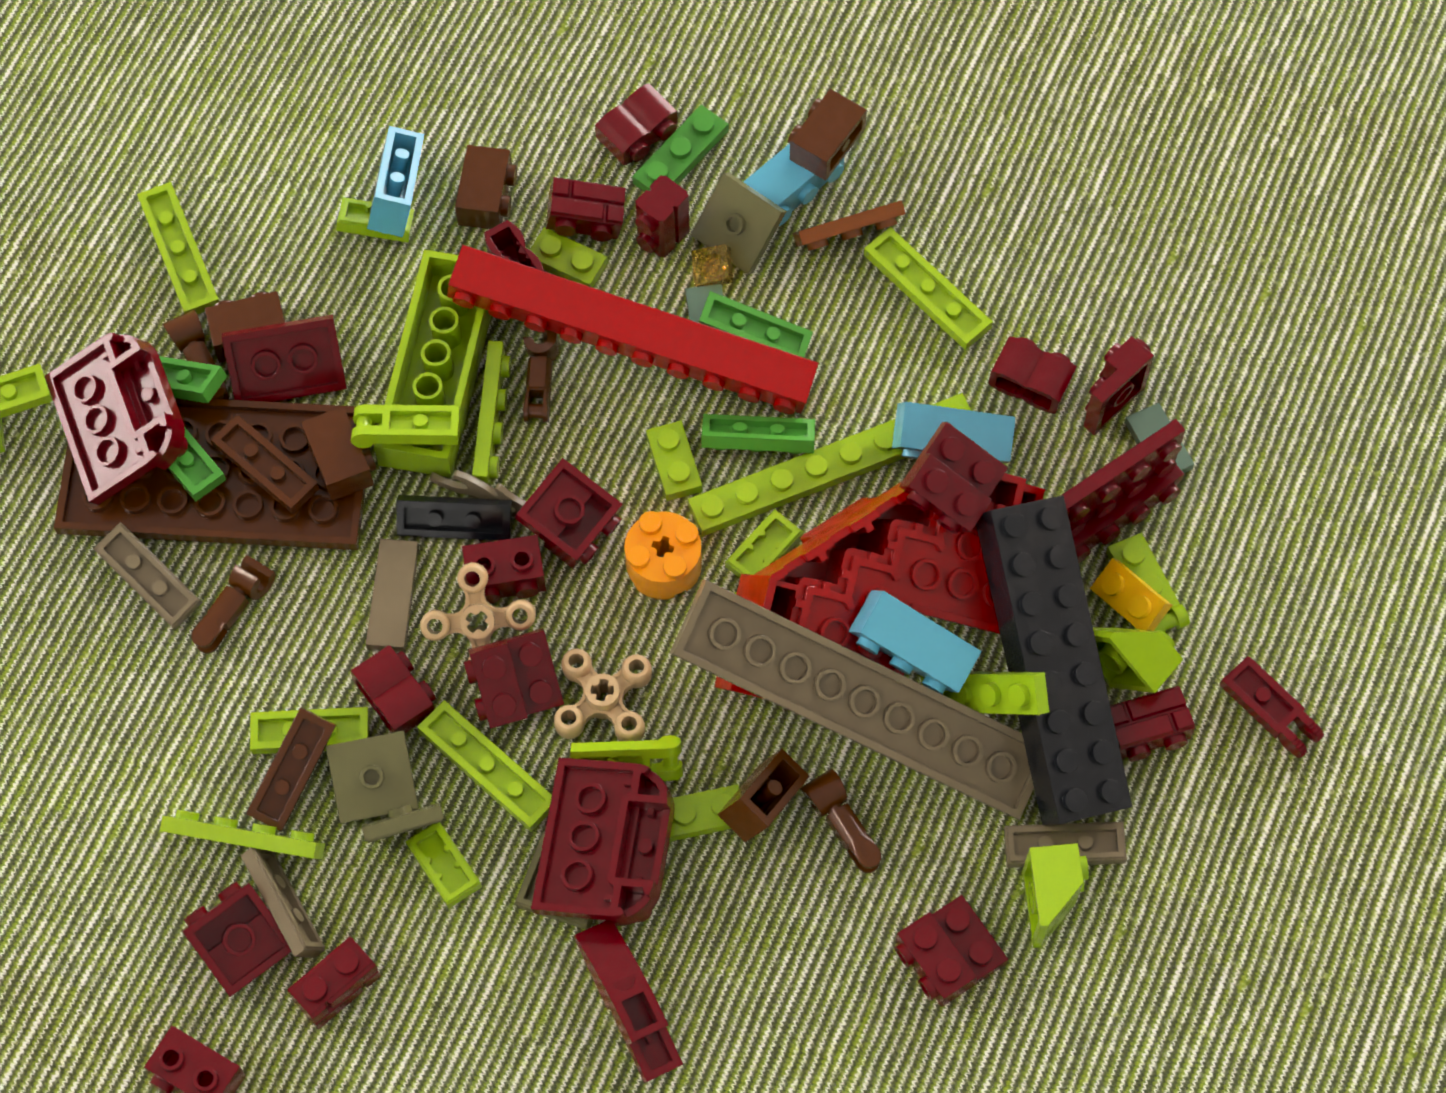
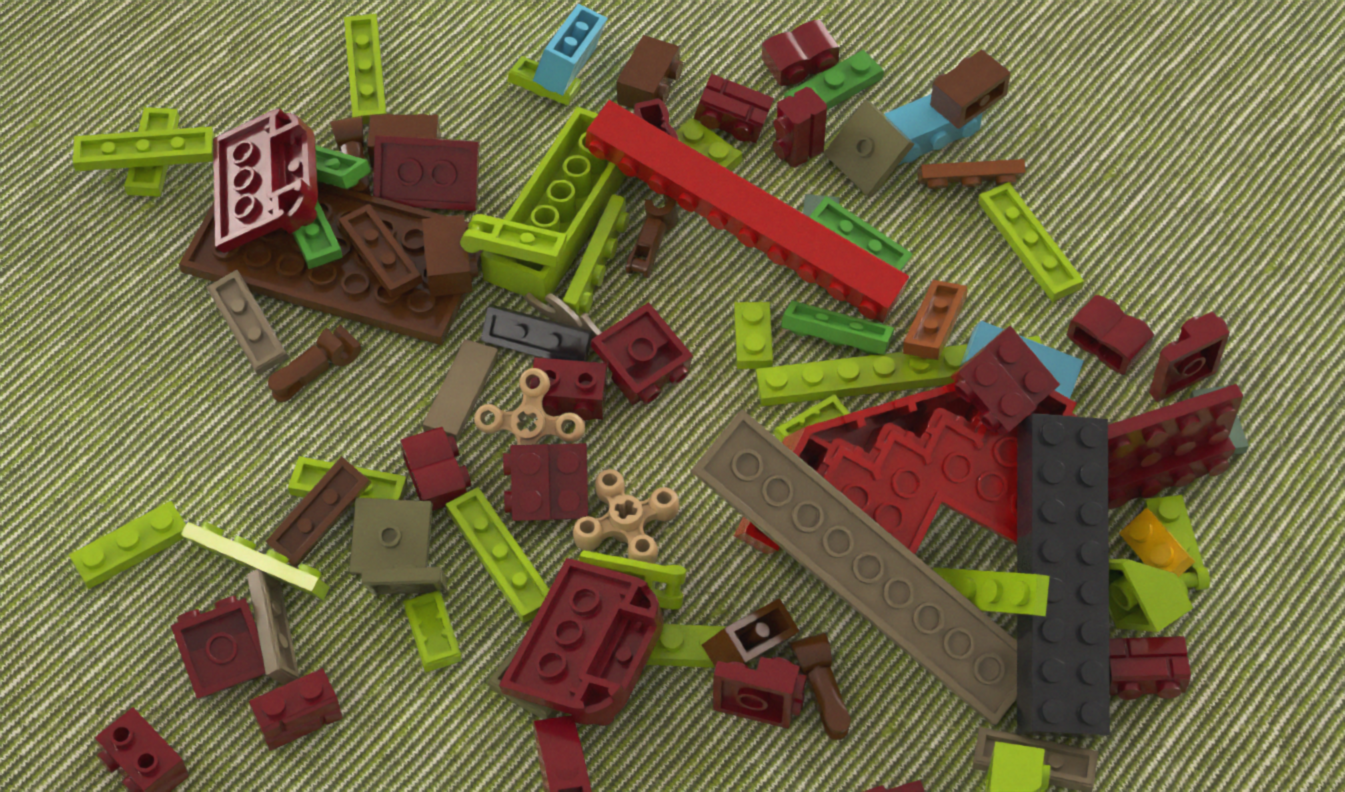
camera: 15 degrees right, 10 degrees down
light orange brick [624,511,702,600] -> none
clear yellow plate [691,244,733,287] -> none
medium azure brick [848,590,982,695] -> none
dark red hinge [1219,656,1324,758] -> none
none -> lime plate [69,501,186,590]
none -> dark red plate [713,657,807,729]
none -> dark orange plate [903,280,967,360]

